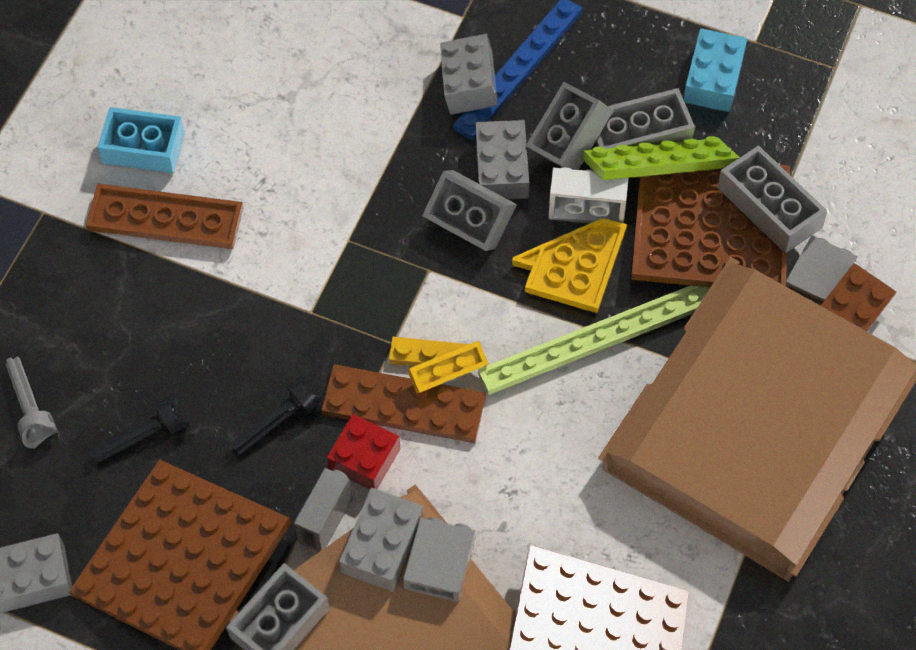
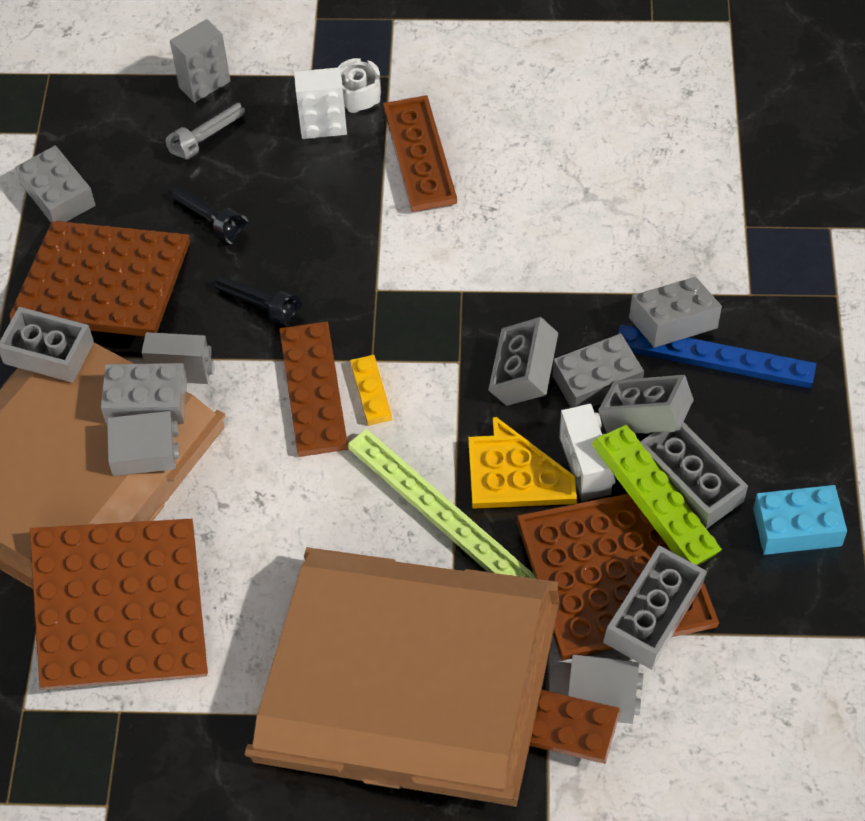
camera: 70 degrees right, 5 degrees down
medium azure brick [97,107,185,173] -> none
red brick [327,414,401,490] -> none
yellow plate [407,341,489,394] -> none
none -> white brick [294,67,347,139]
none -> white brick [339,58,381,113]

